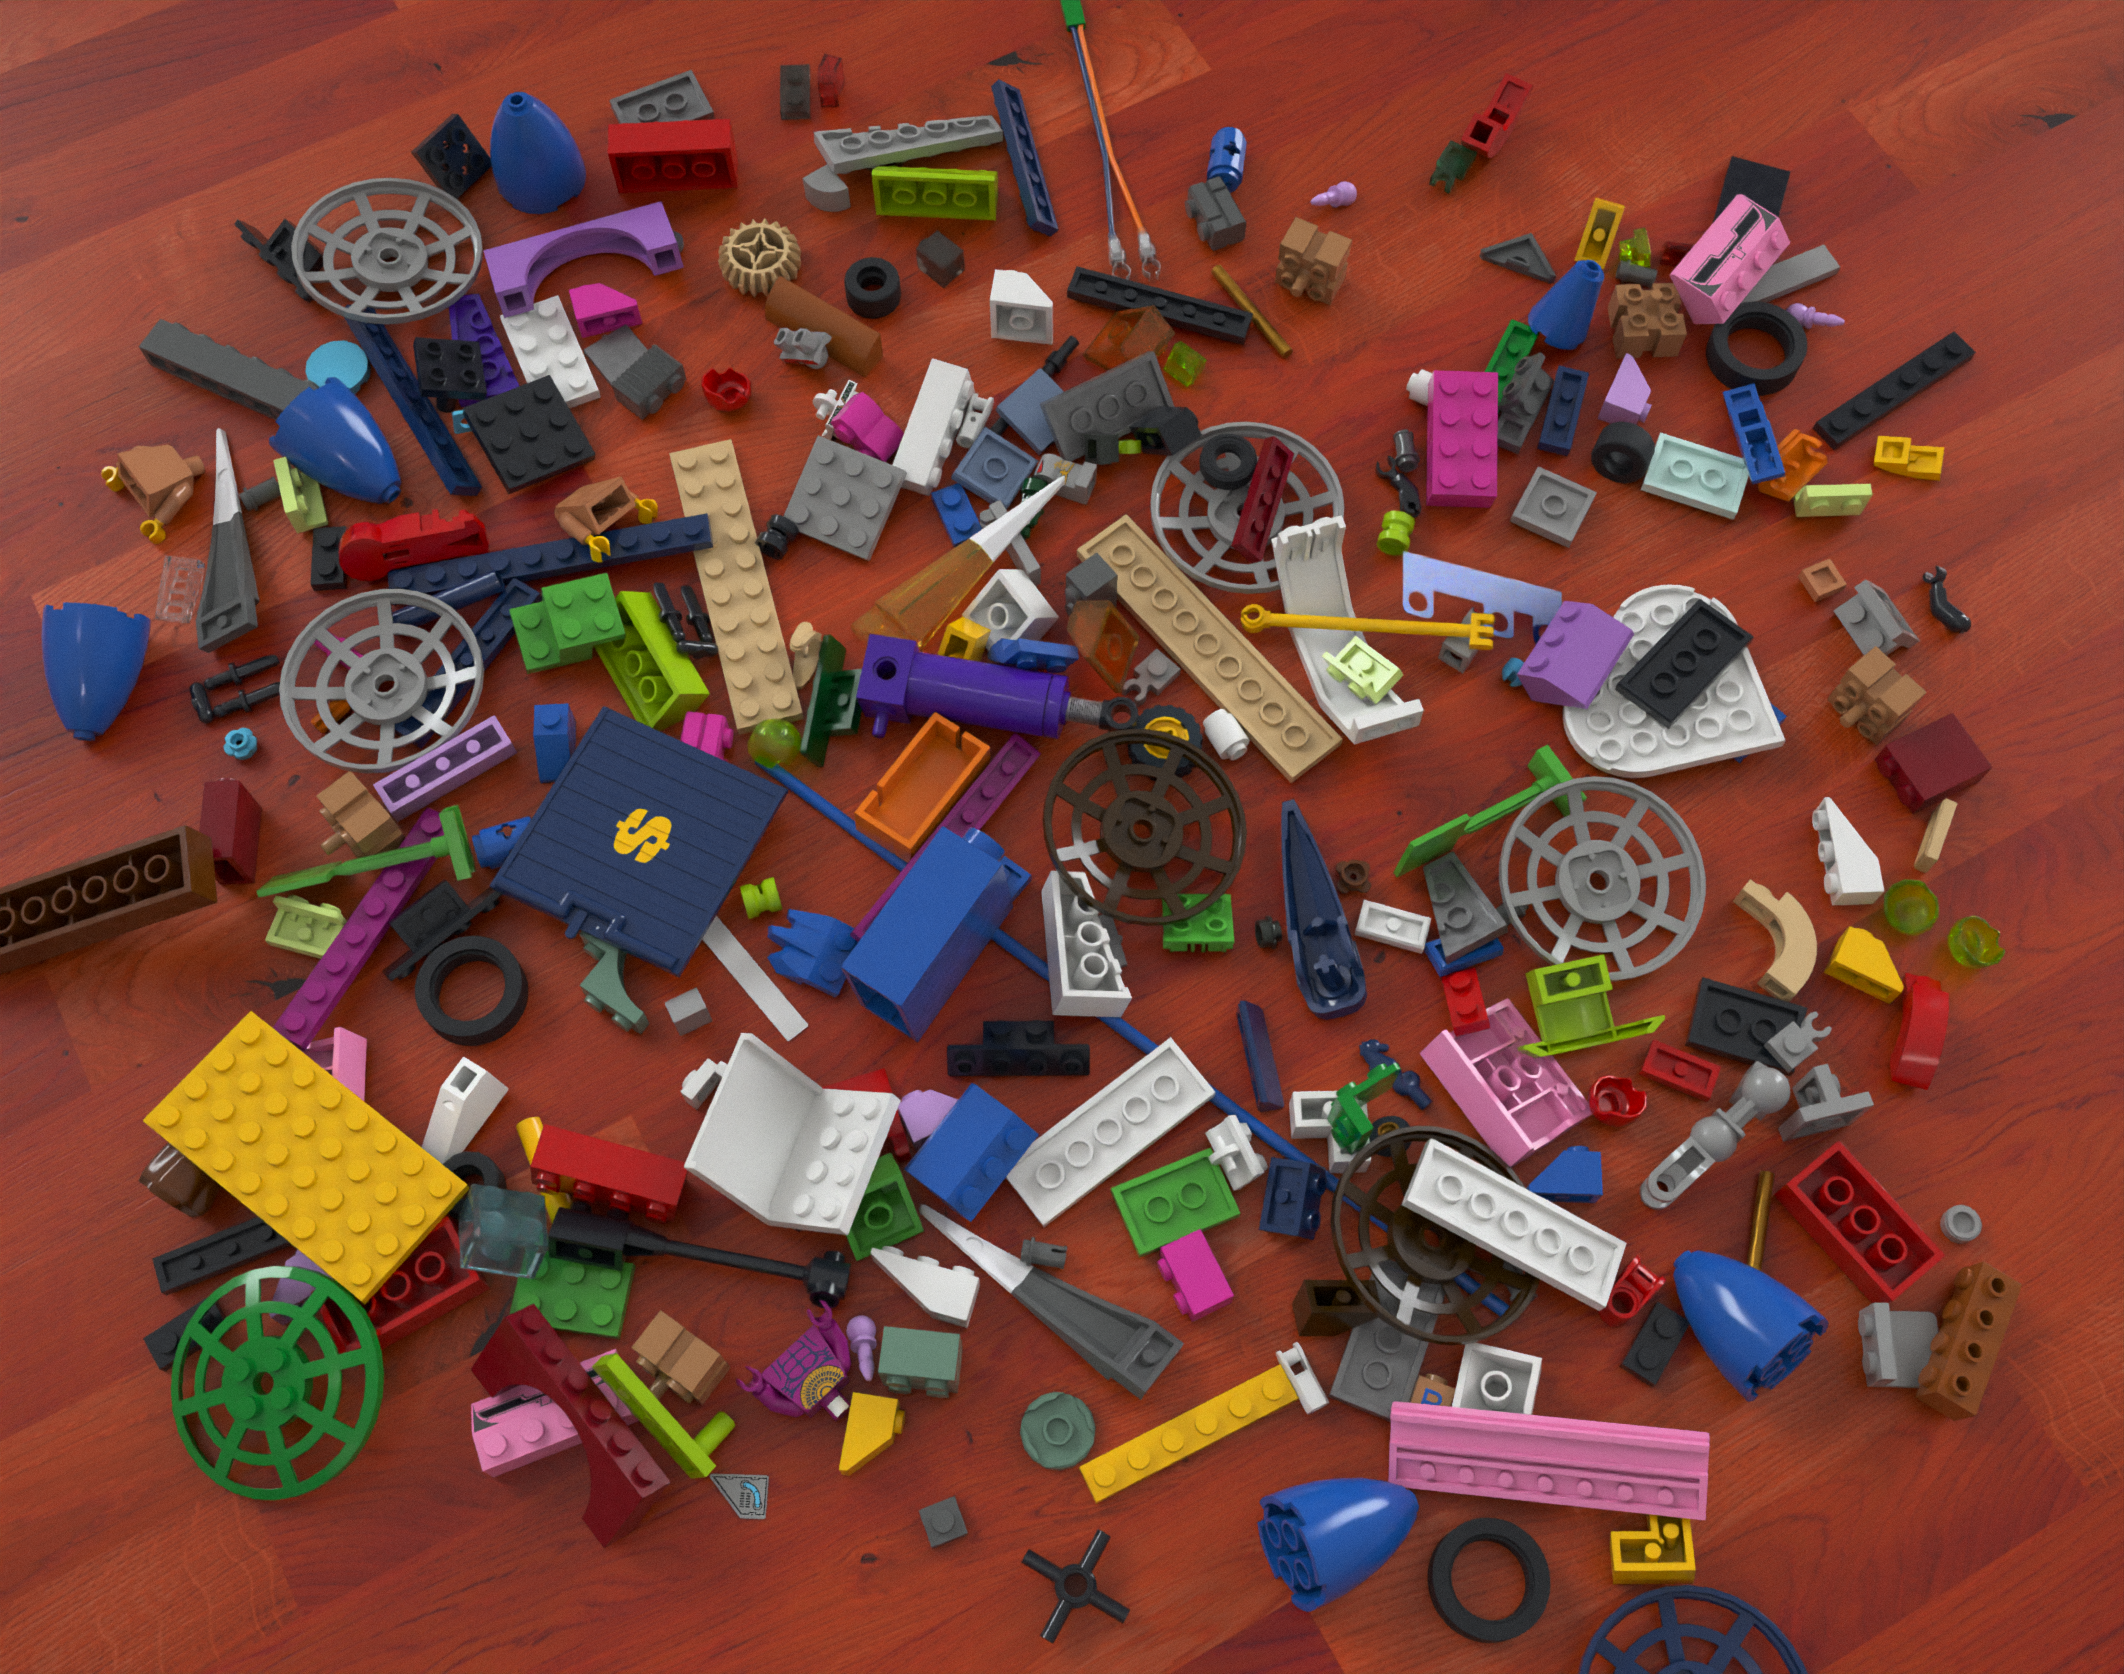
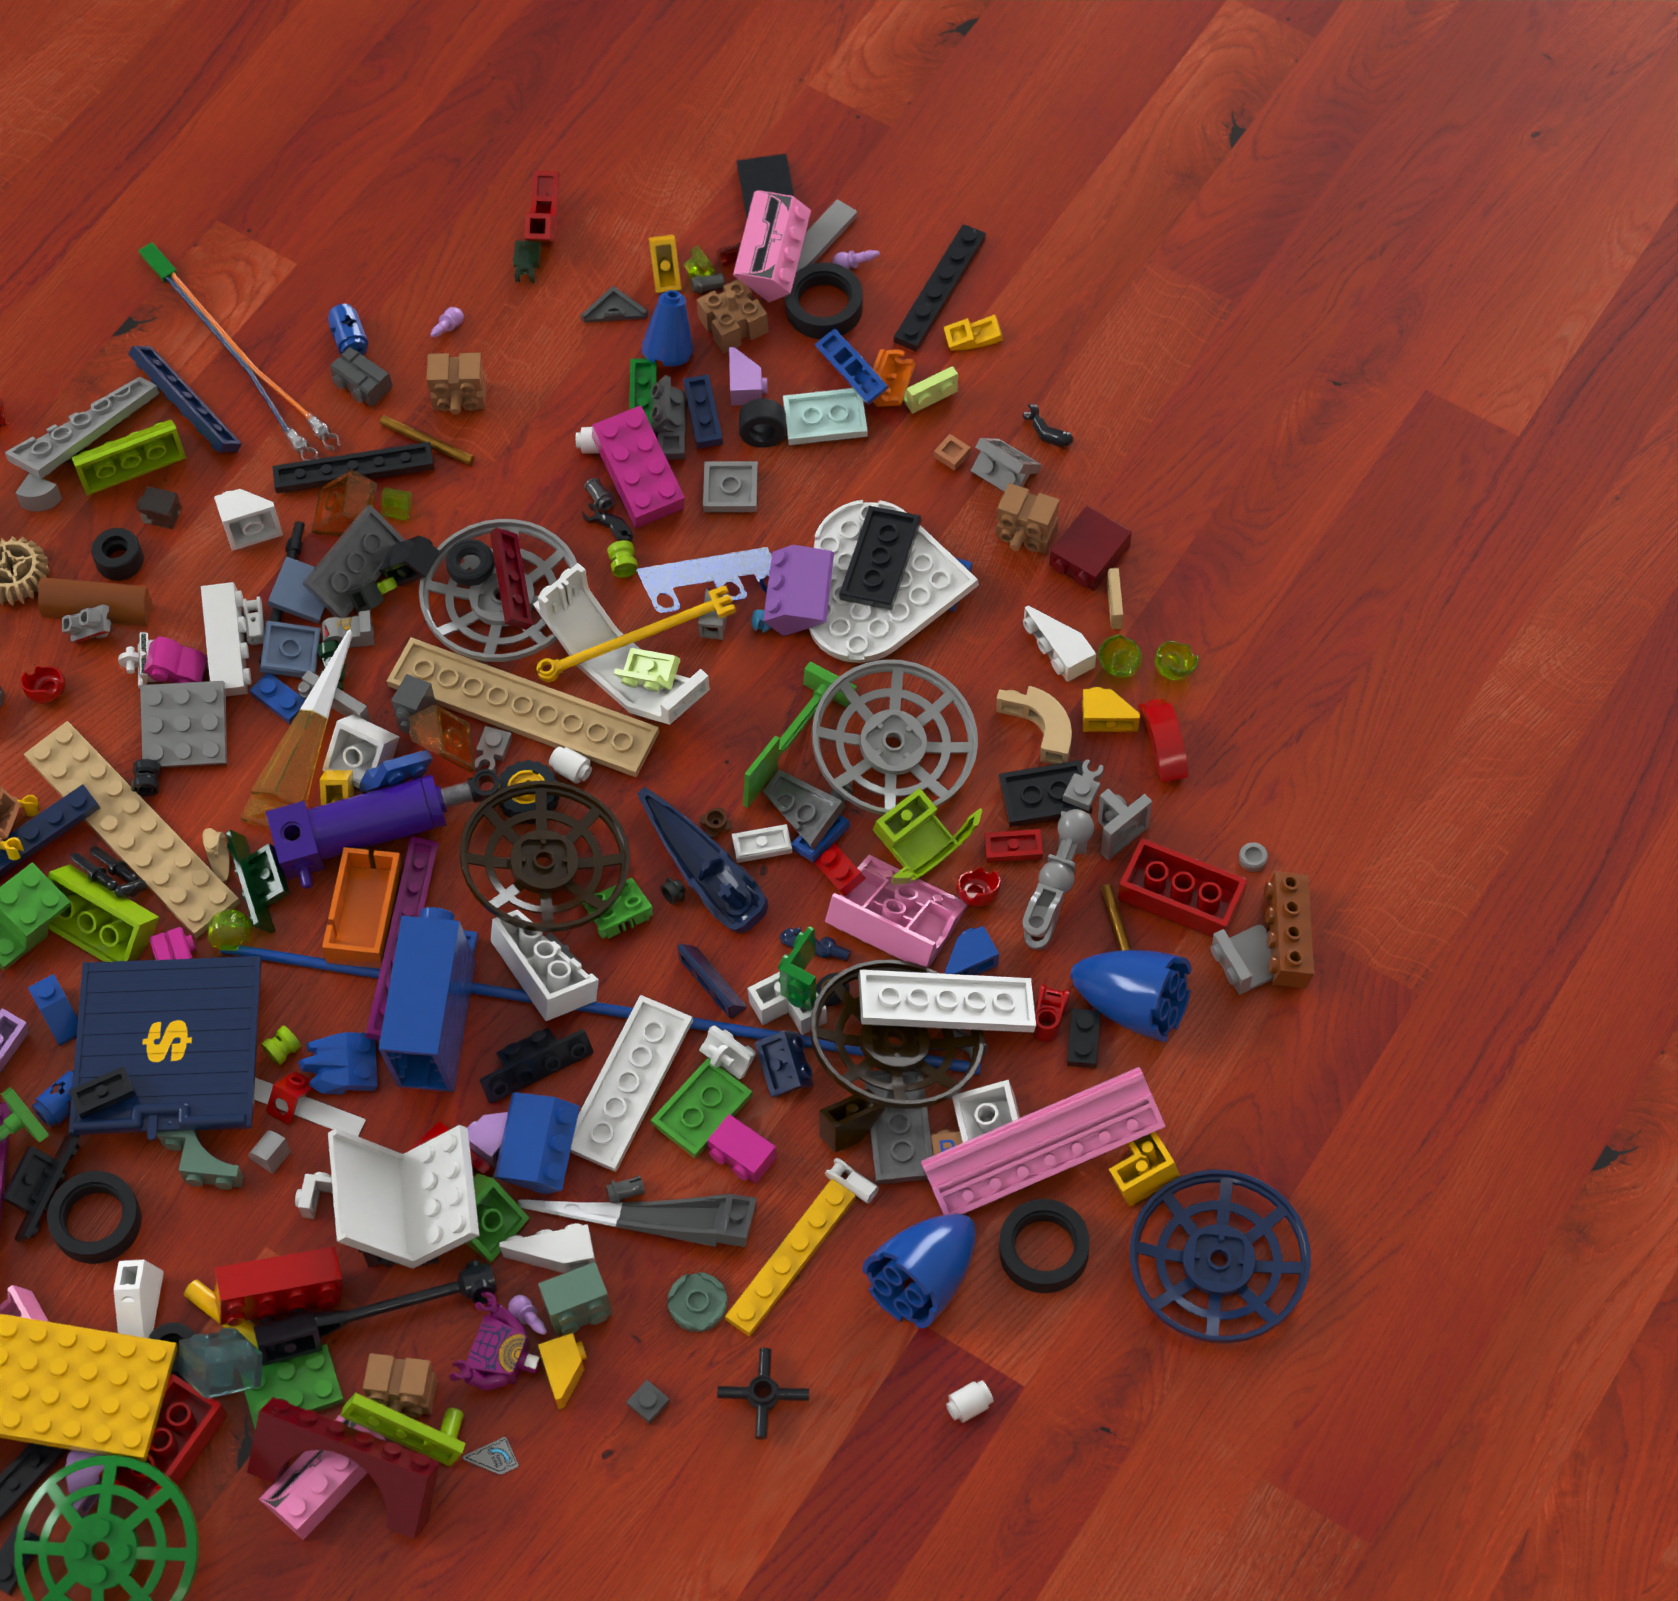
camera: 25 degrees left, 5 degrees down
none -> black plate [68,1066,136,1119]
none -> red bracket [266,1071,314,1124]

